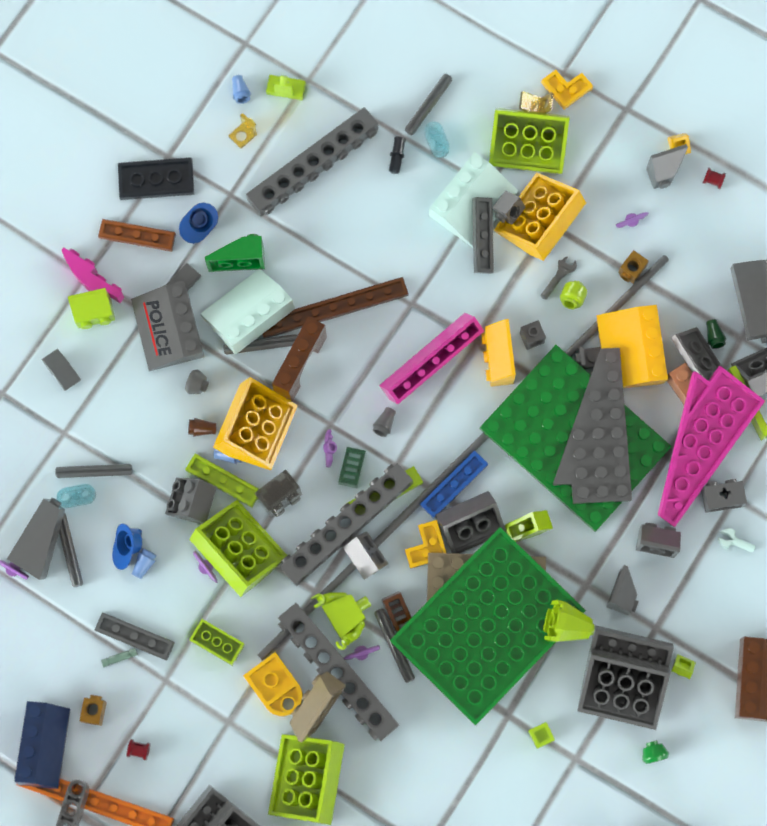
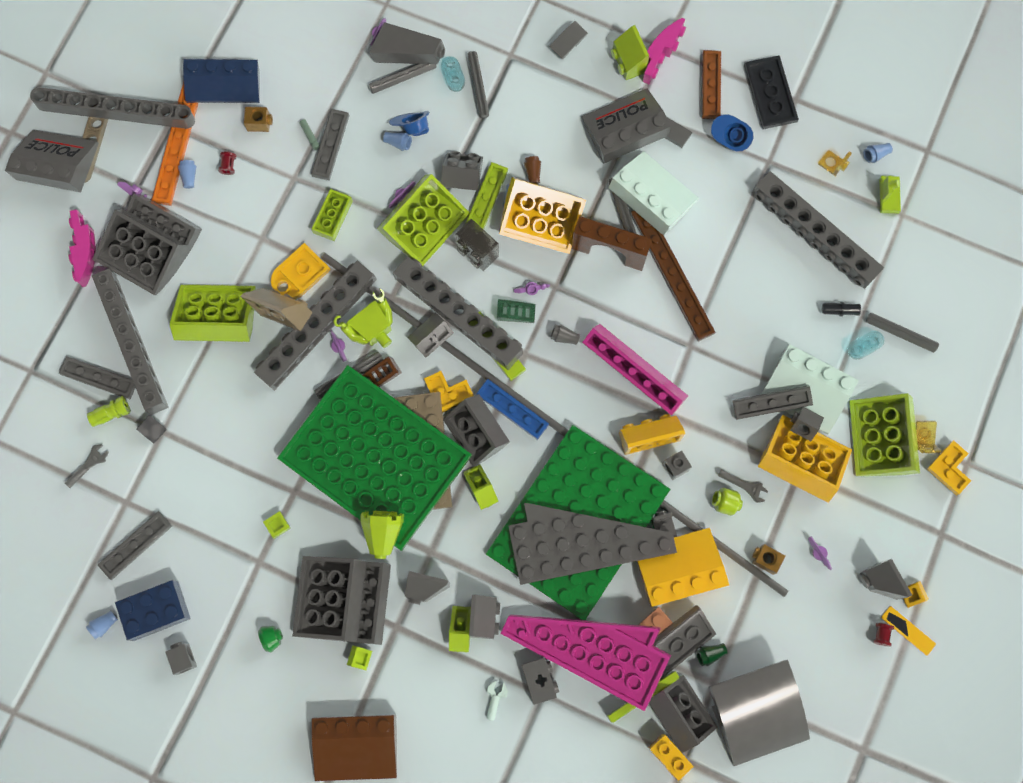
camera: 80 degrees right, 0 degrees up
dark grey cone [185,369,209,394] -> none
green slope [205,234,265,272] -> none
none -> medium blue cone [178,160,197,189]
none -> lime slope [449,606,471,652]
none -> yellow sticker [881,606,936,656]

